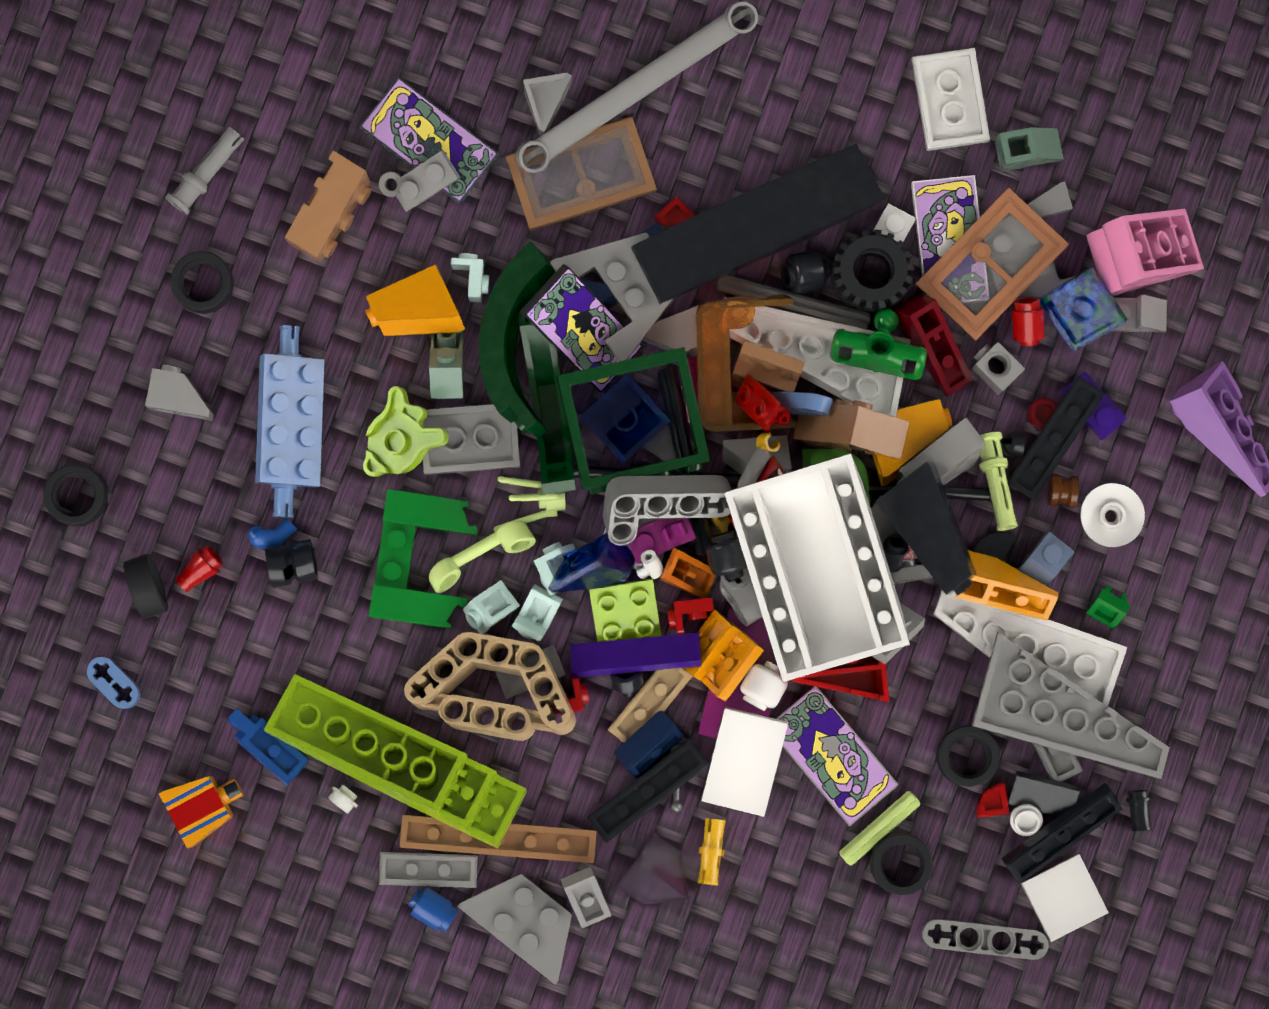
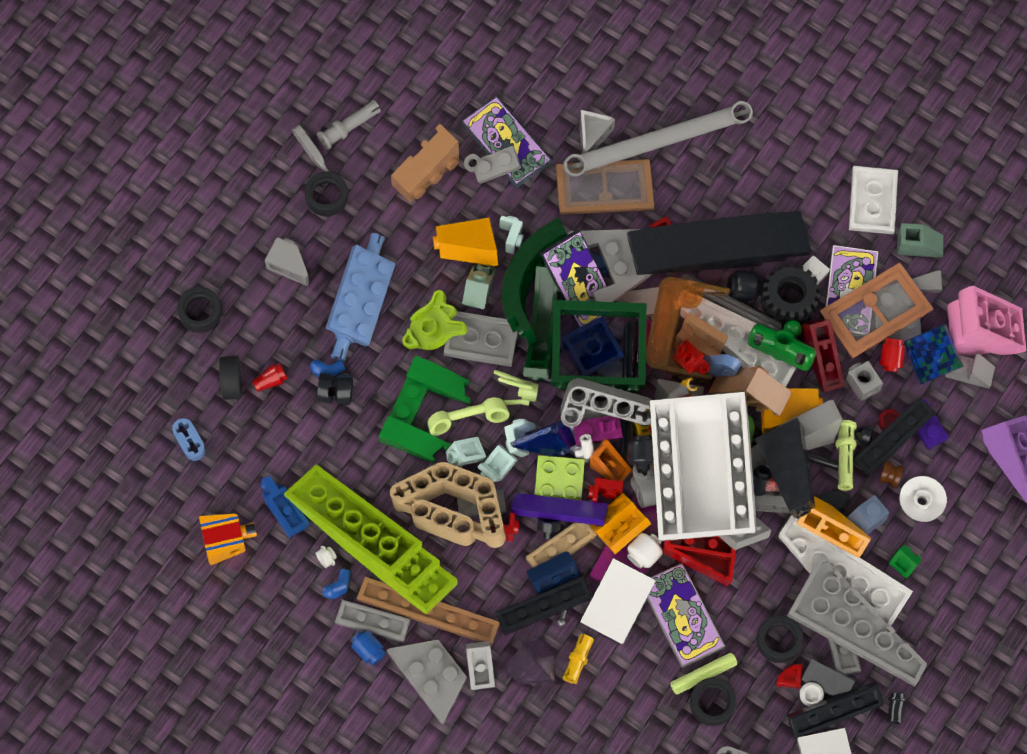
camera: 20 degrees right, 15 degrees down
none -> light grey piece [292,125,328,171]
none -> blue arm [322,569,351,599]

